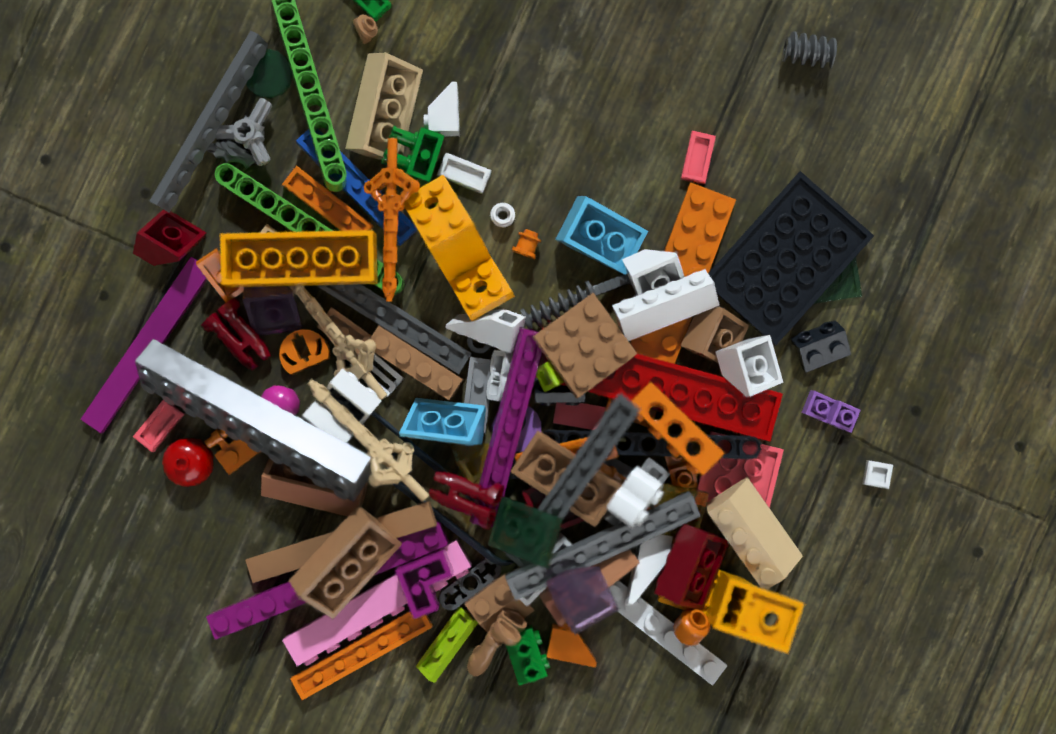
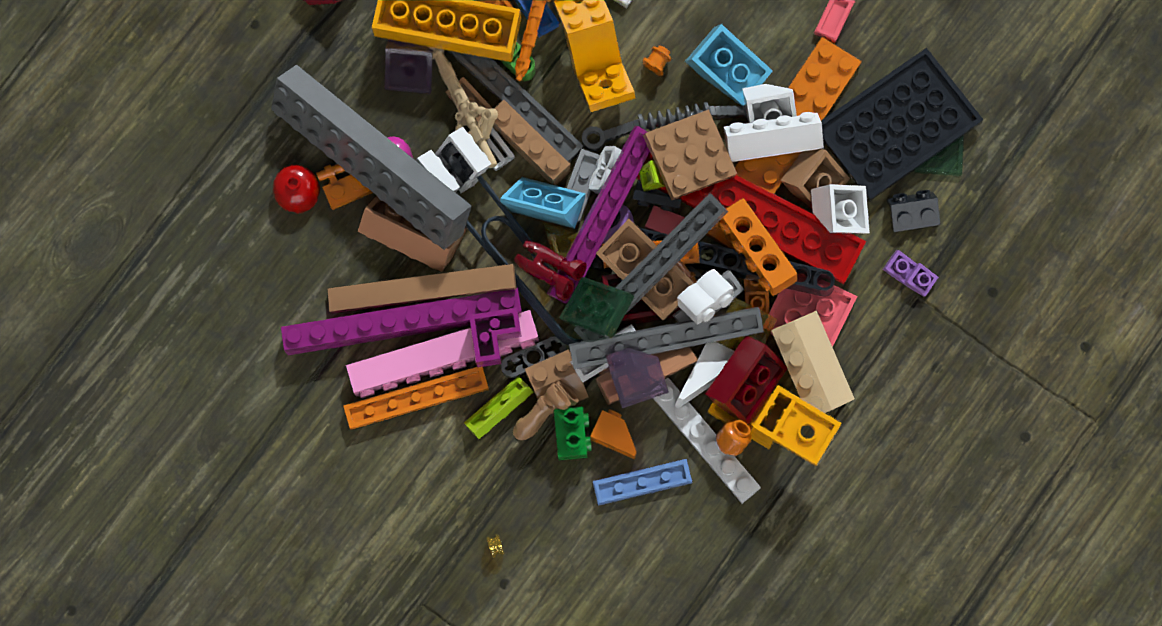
camera: 15 degrees right, 10 degrees down
magenta tile [80,257,208,433] -> none
coral tile [133,400,185,452] -> none
orange slope [196,248,247,303] -> none
dark red piece [200,297,271,372] -> none
orange piece [279,329,331,375] -> none
medium nougat slope [289,505,402,619] -> none
tan bar [308,380,429,502] -> none
white slope [446,309,525,353] -> none
white plate [491,203,515,228] -> none
white tile [863,460,893,489] -> none
none -> medium blue tile [593,459,692,506]

